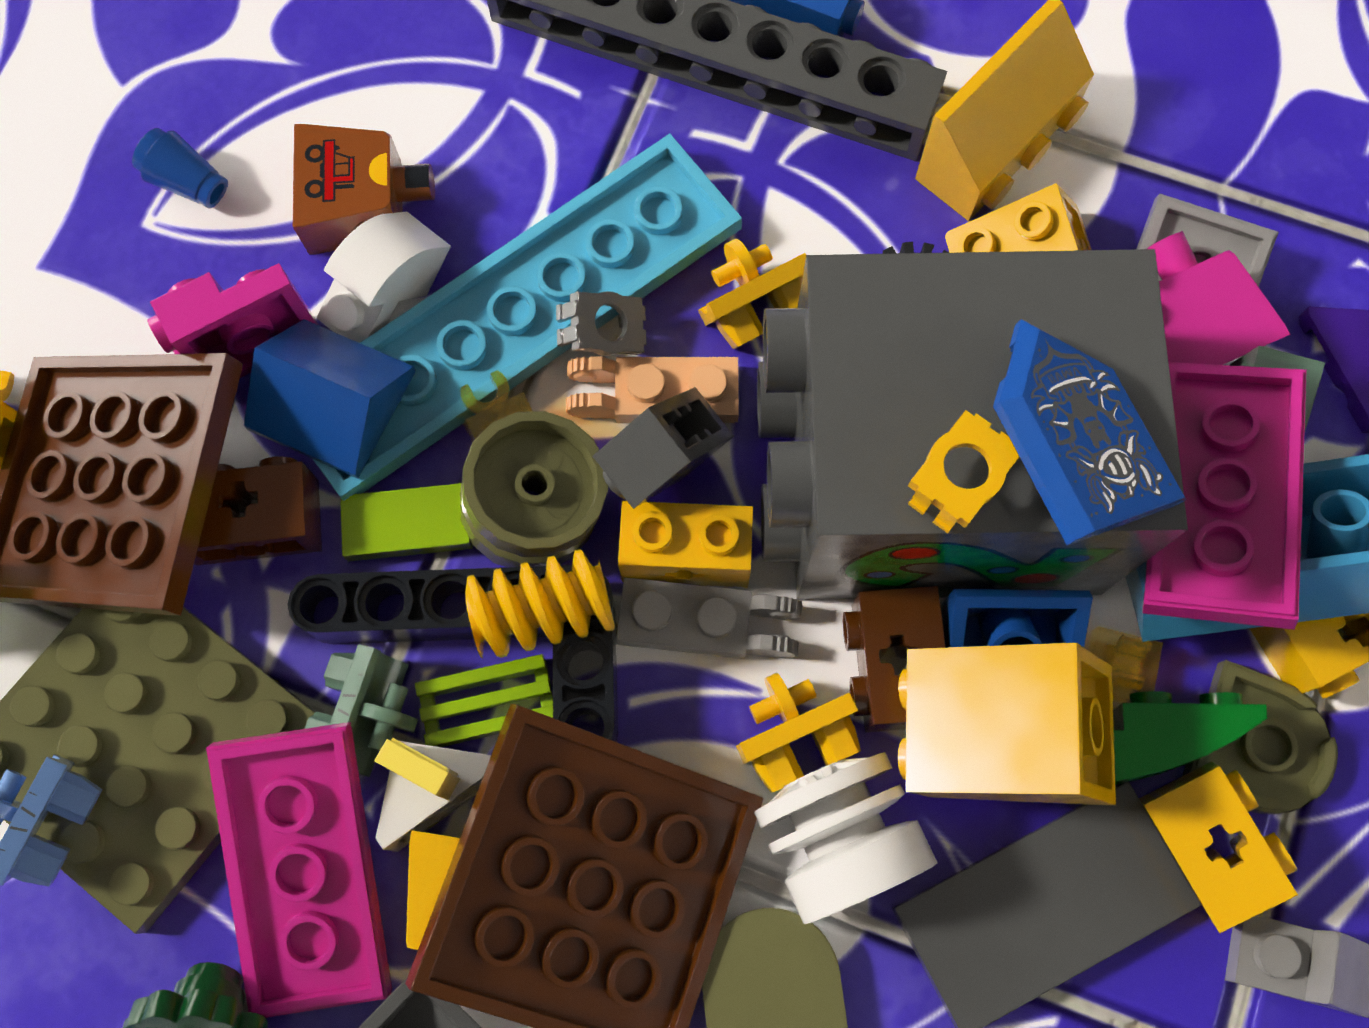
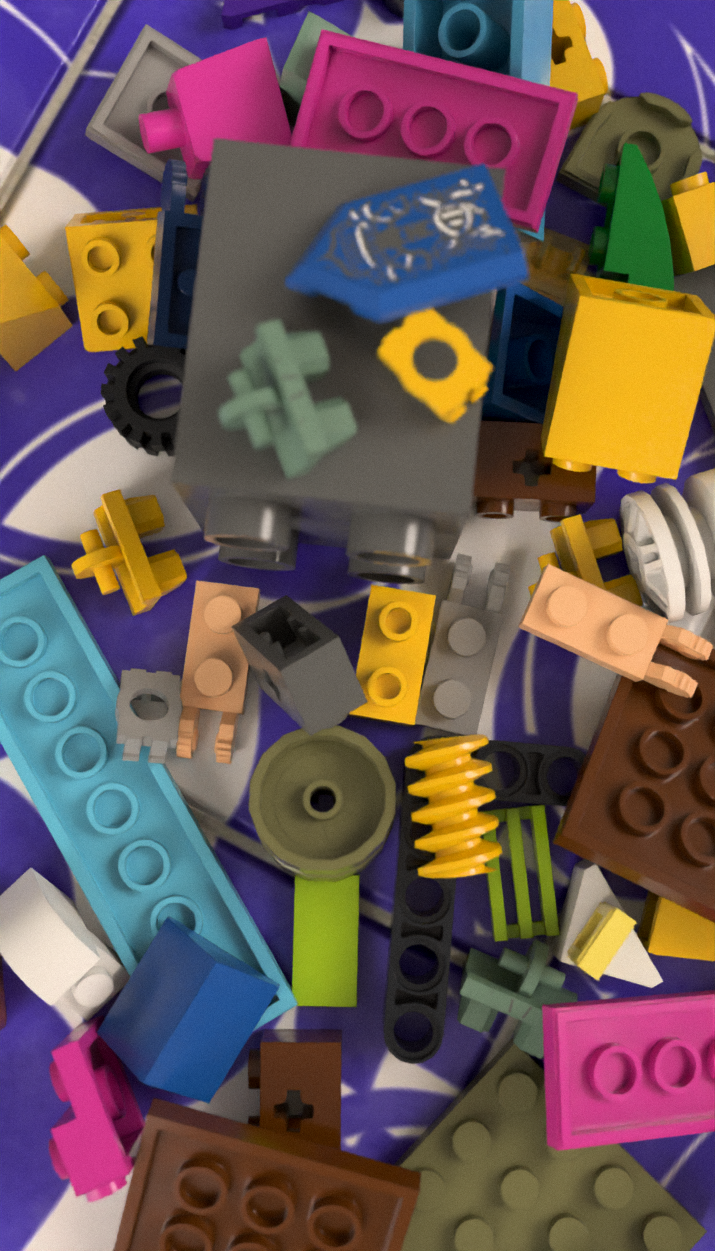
camera: 85 degrees left, 10 degrees up
clear yellow tile [460,370,533,442] -> none
none -> sand green hips [218,319,357,479]
none -> light nougat hinge [518,564,713,698]

